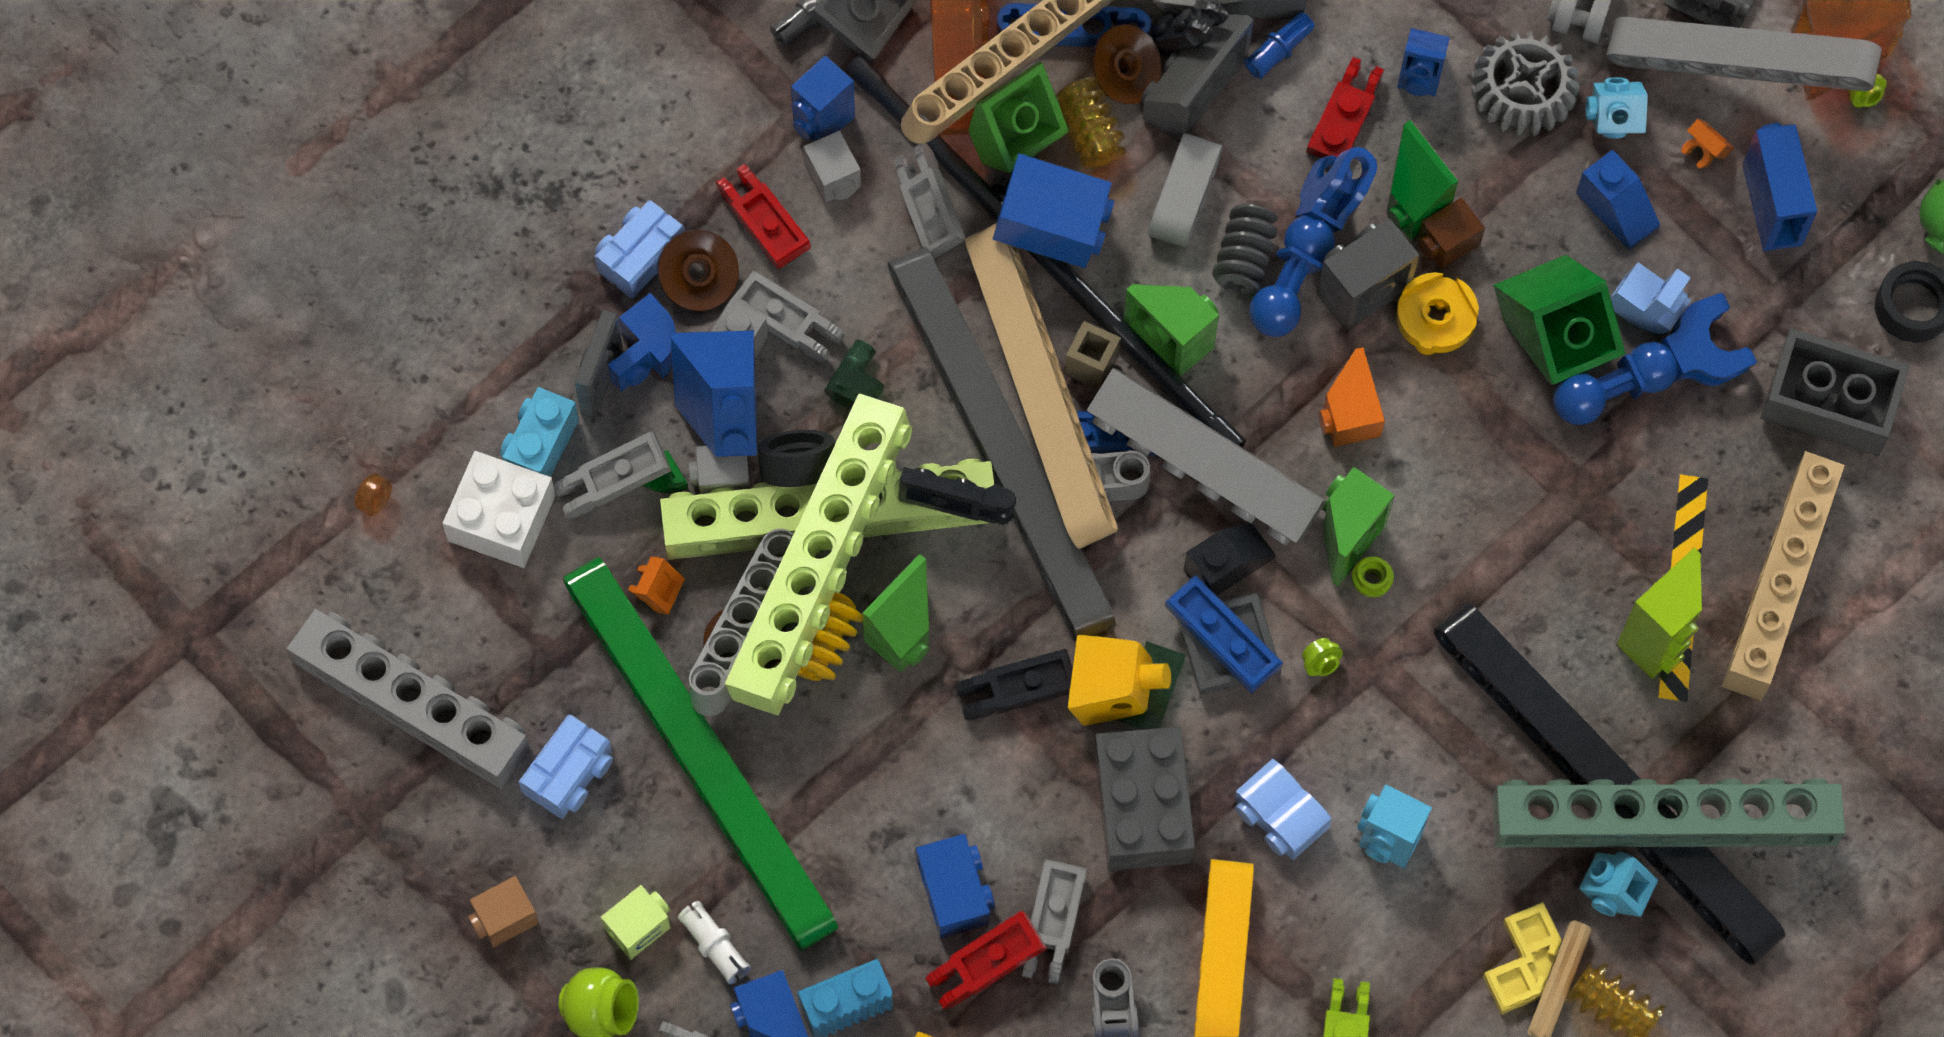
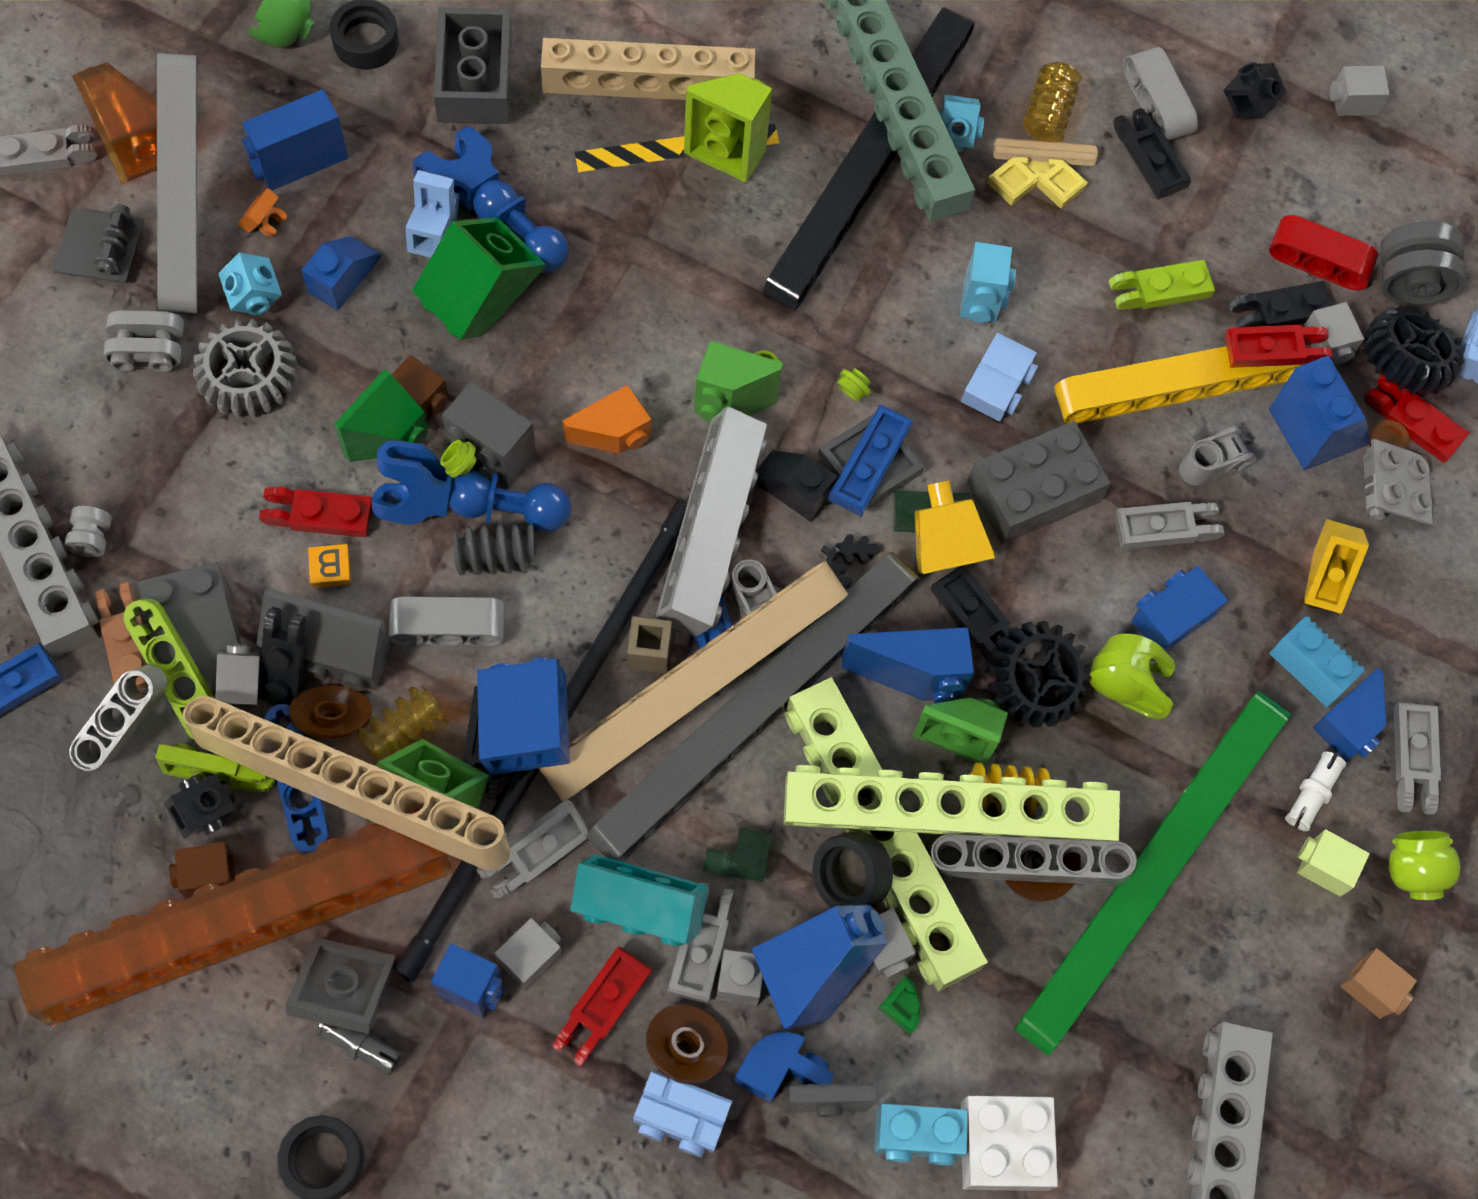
camera: 115 degrees left, 0 degrees up
light blue brick [519,714,613,819] -> none
light grey hinge [554,431,672,519] -> none
orange tile [628,556,685,615] -> none
black hinge [898,467,1016,525] -> none
red hinge [925,911,1047,1010] -> none
bright green slope [1123,284,1219,377] -> none
blue axle [1244,12,1315,80] -> none
yellow plate [1396,272,1479,355] -> none
blue slope [1397,28,1450,97] -> none
none -> light orange tile [308,544,351,588]
none -> lime plate [440,440,476,478]
none -> teal brick [570,854,709,946]
none -> black animal [820,534,880,591]
none -> blue slope [841,628,974,704]
none -> black gear [986,621,1092,728]
none -> lime helmet [1089,634,1175,720]

